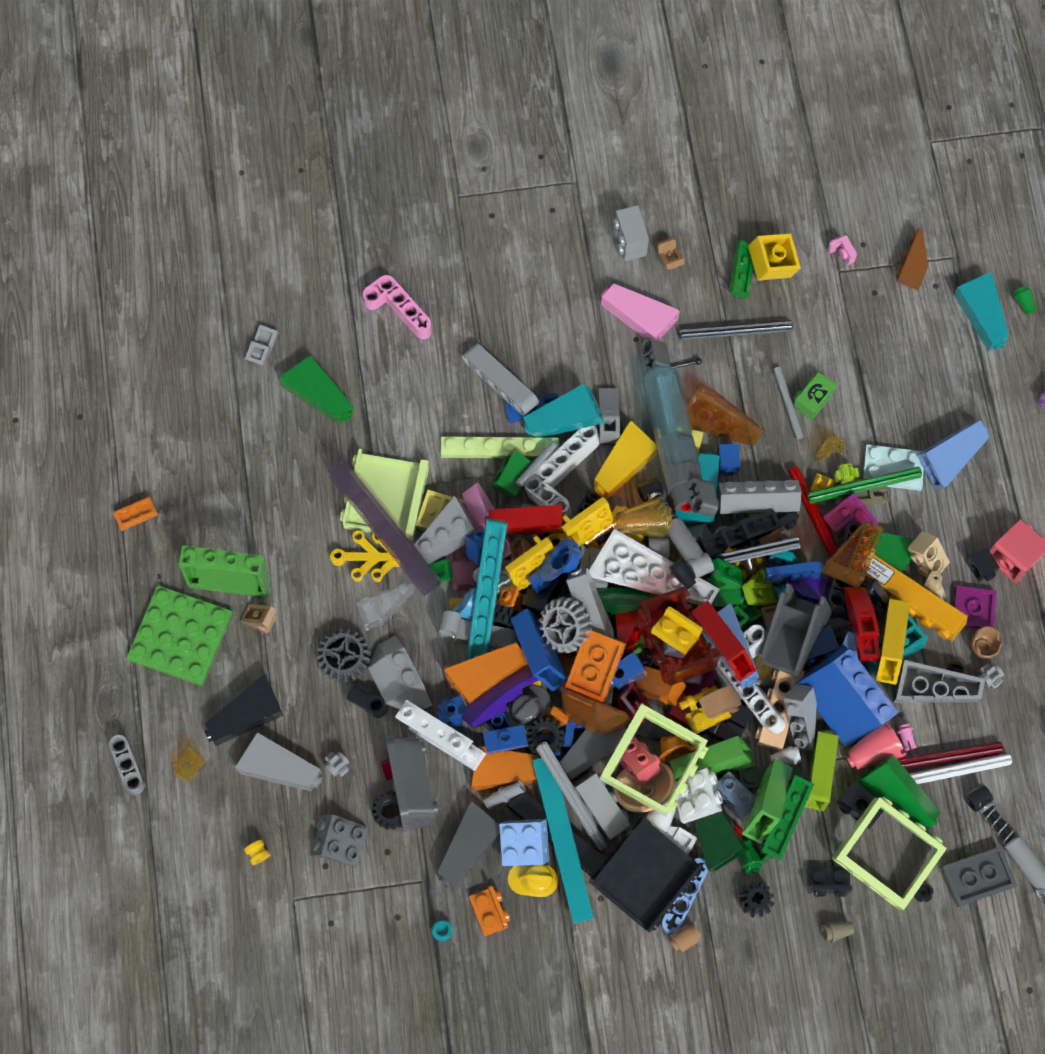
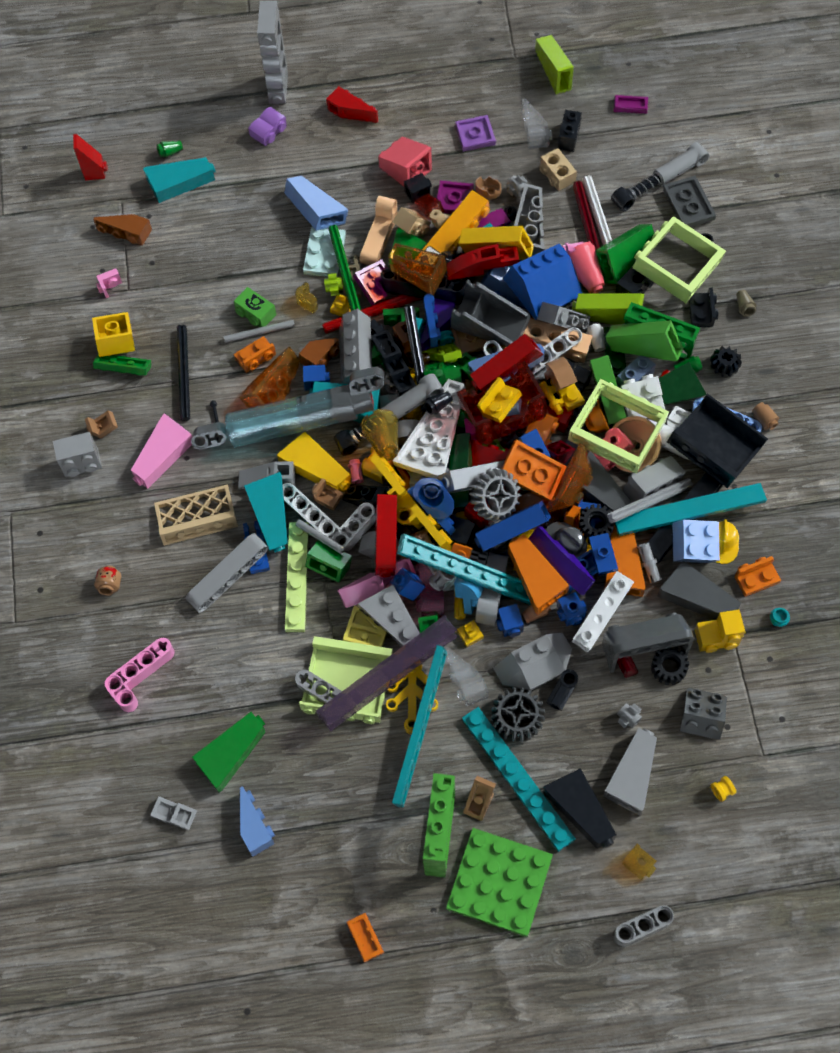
camera: 85 degrees left, 5 degrees down
none -> red slope [73,134,108,181]
none -> medium nougat head [94,565,122,596]
none -> tan fence [154,484,238,546]
none -> orange bracket [234,336,276,373]
none -> medium blue slope [240,786,275,856]
none -> light grey beam [295,670,347,708]
none -> dark orange slope [299,338,340,368]
none -> medium nougat bracket [312,478,343,511]
none -> bright pink pin [348,459,364,484]
none -> light nougat beam [359,195,398,265]
none -> green slope [383,308,419,326]
none -> teal tile [392,645,447,808]
none -> clear red slope [414,194,445,220]
none -> yellow tile [457,620,484,648]
none -> teal plate [462,707,576,852]
none -> magenta slope [477,208,511,228]
none -> blue brick [496,604,524,637]
none -> tan brick [539,148,577,191]
none -> yellow brick [694,609,745,653]

